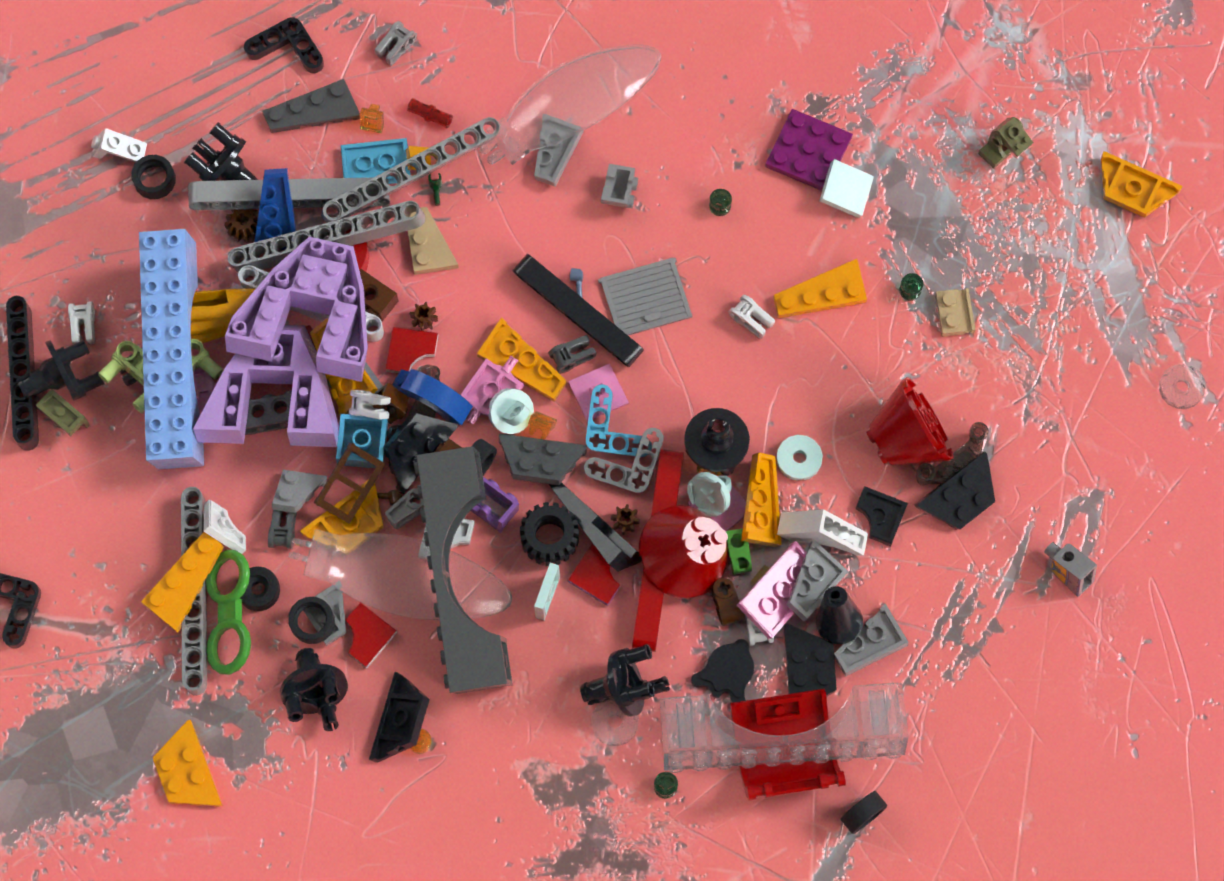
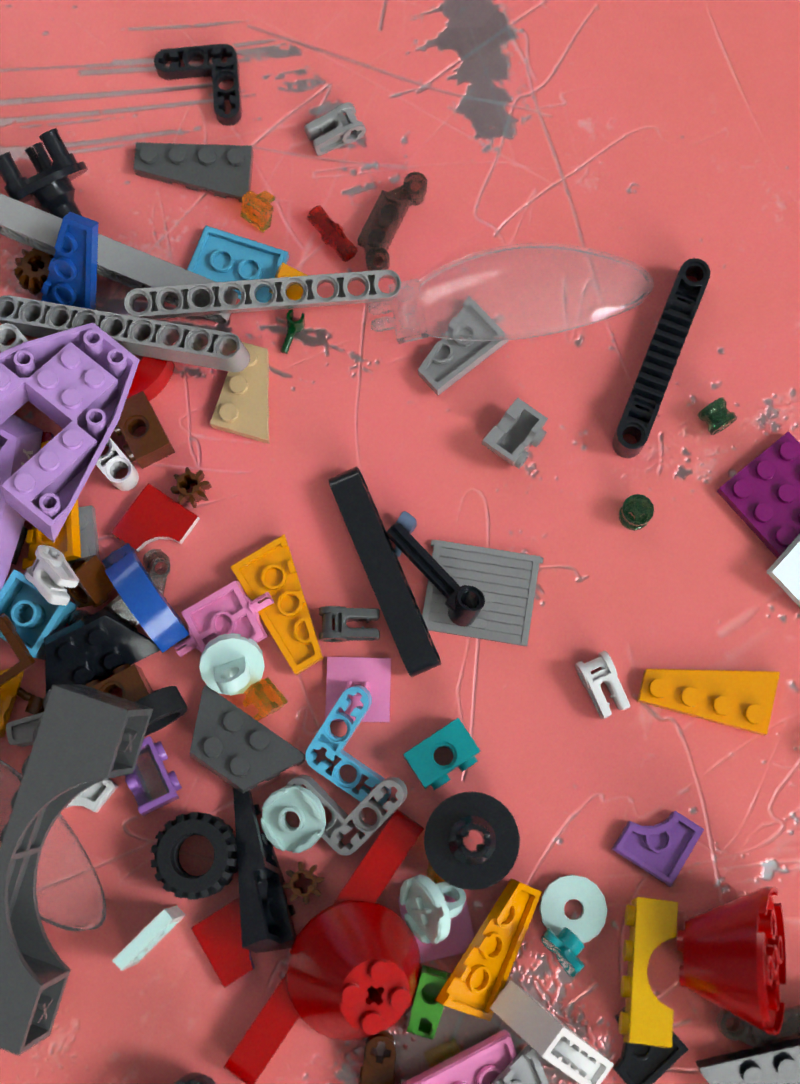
camera: 30 degrees right, 5 degrees up
none -> light aqua tile [261,785,326,853]
none -> clear smoke plate [357,172,427,271]
none -> black axle [386,523,485,627]
none -> teal brick [403,718,480,790]
none -> teal animal [541,927,585,977]
none -> medium lavender tile [611,811,704,887]
none -> black gear [612,258,711,458]
none -> yellow arch [618,897,678,1048]
none -> clear green wheel [698,397,738,435]

